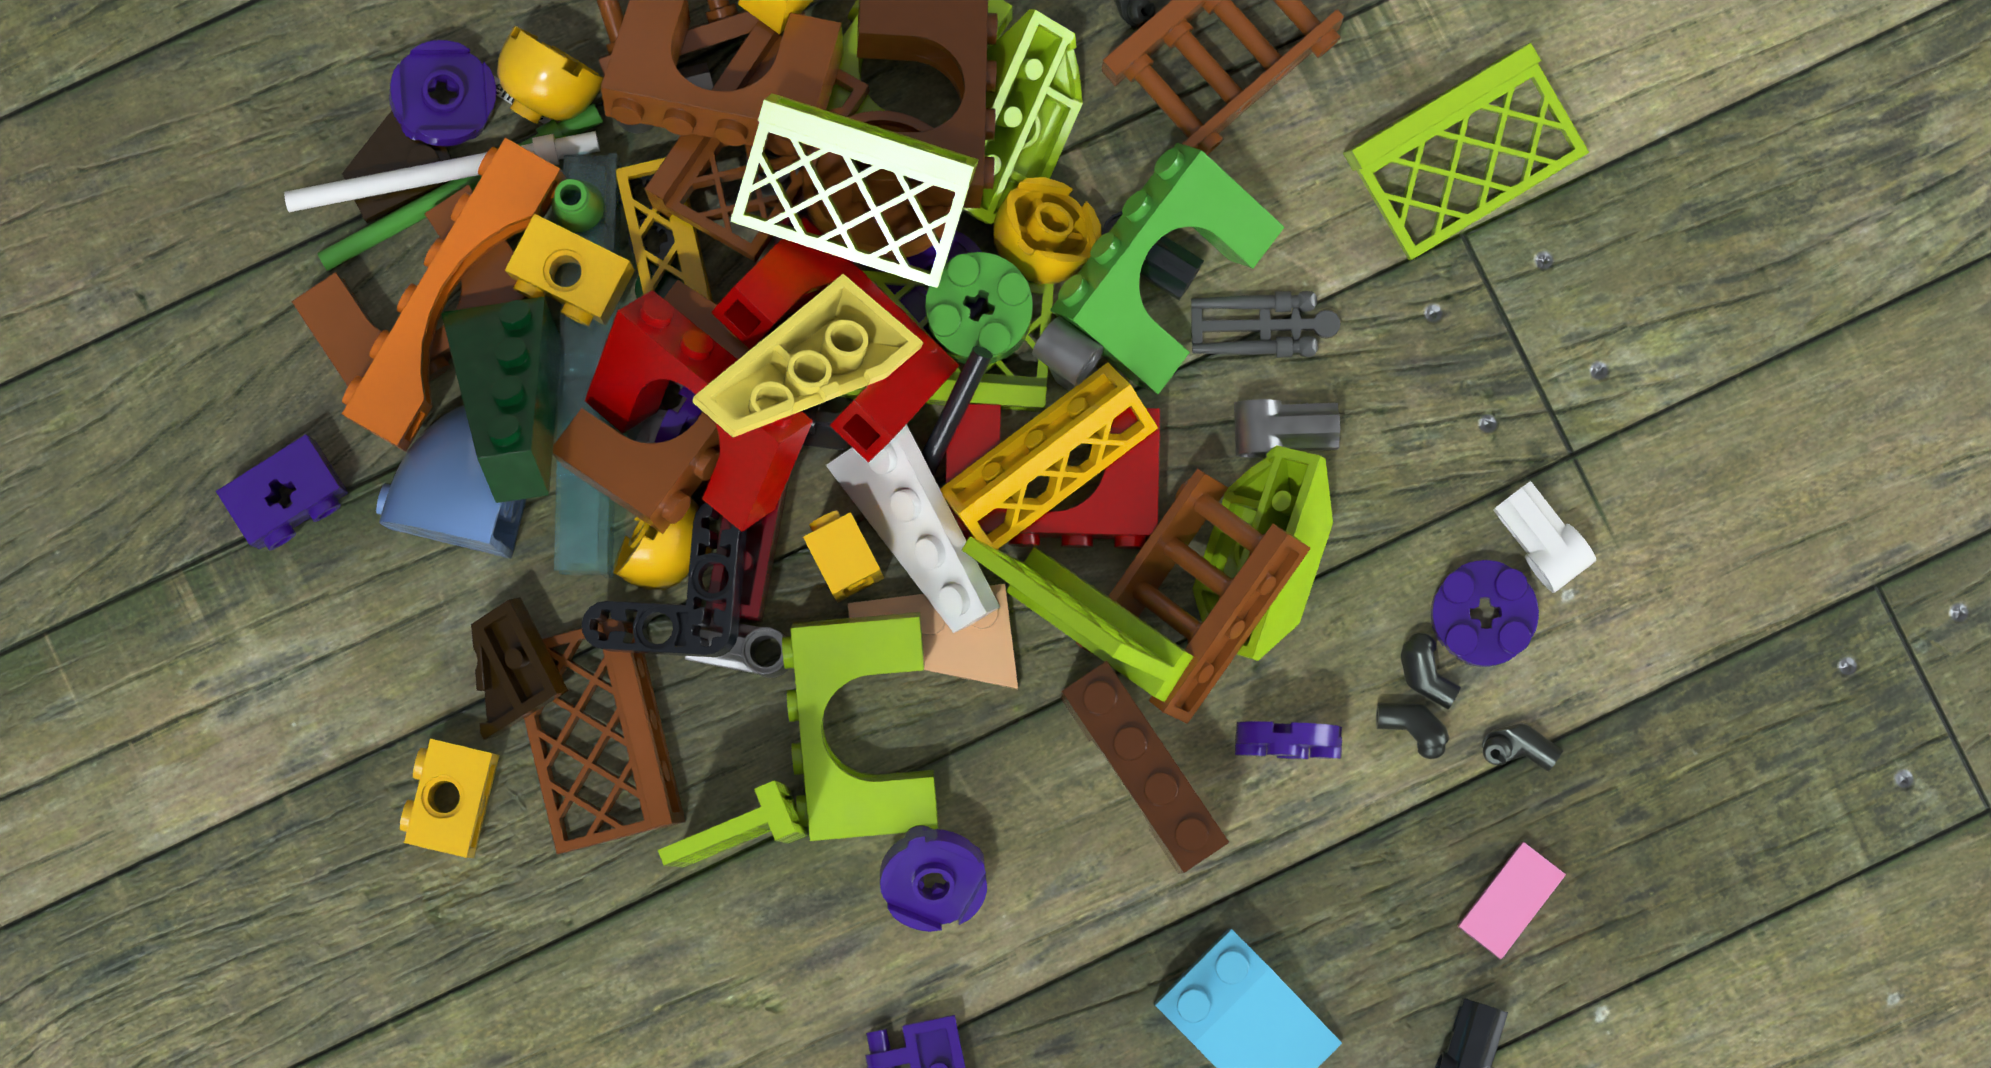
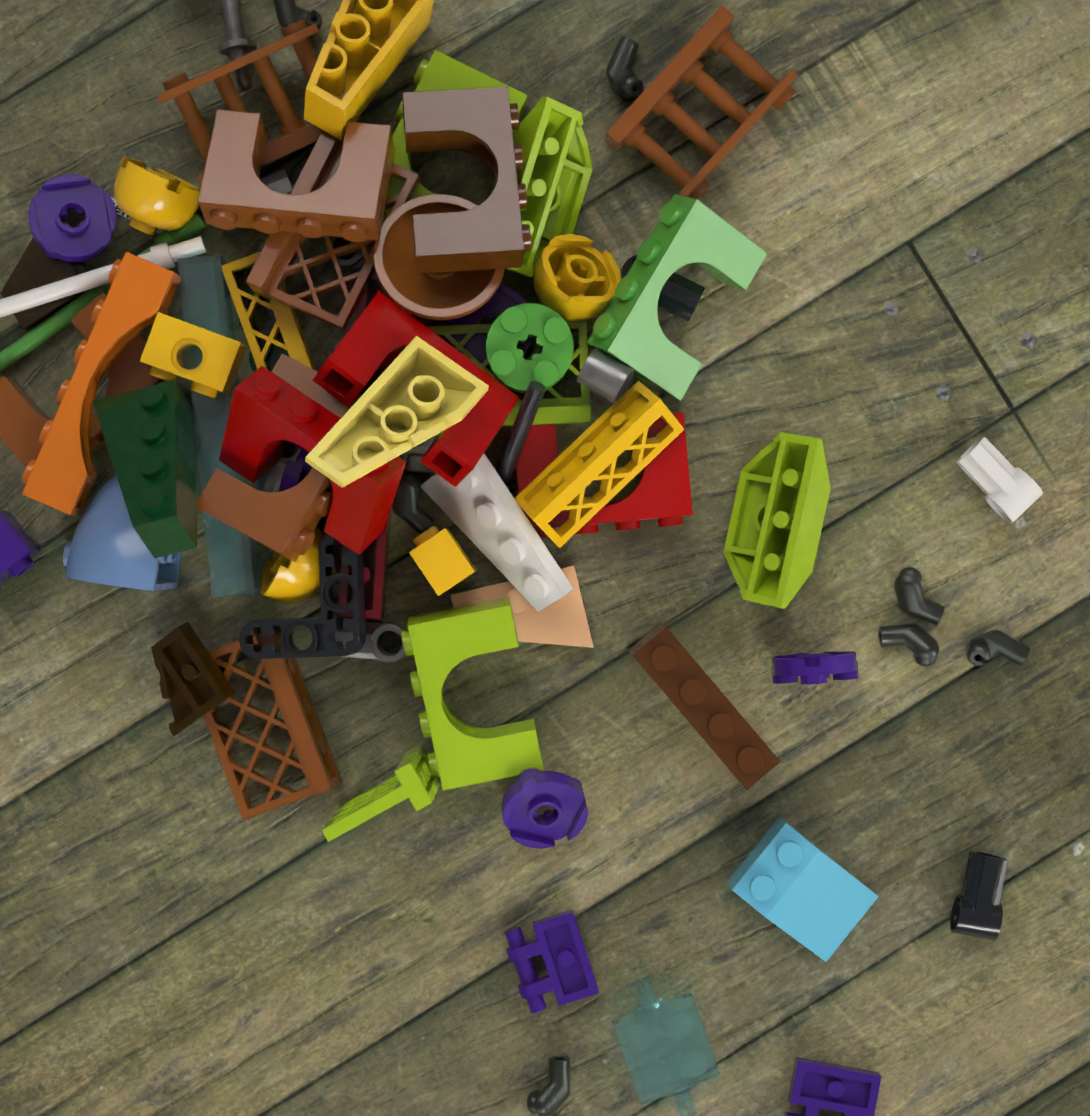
camera: 10 degrees left, 5 degrees up
yellow brick [400,739,500,858] -> none
bright green cone [552,179,604,232] -> none
fence [730,93,979,288] -> none
lime fence [962,537,1194,702] -> none
dark orange fence [1076,468,1311,724] -> none
dark grey piece [1191,291,1341,358] -> none
flat silver piece [1234,399,1340,458] -> none
lime fence [1343,43,1589,260] -> none
dark purple plate [1431,560,1539,667] -> none
bright pink tile [1457,842,1566,959] -> none
none -> pearl dark grey arm [392,471,435,534]

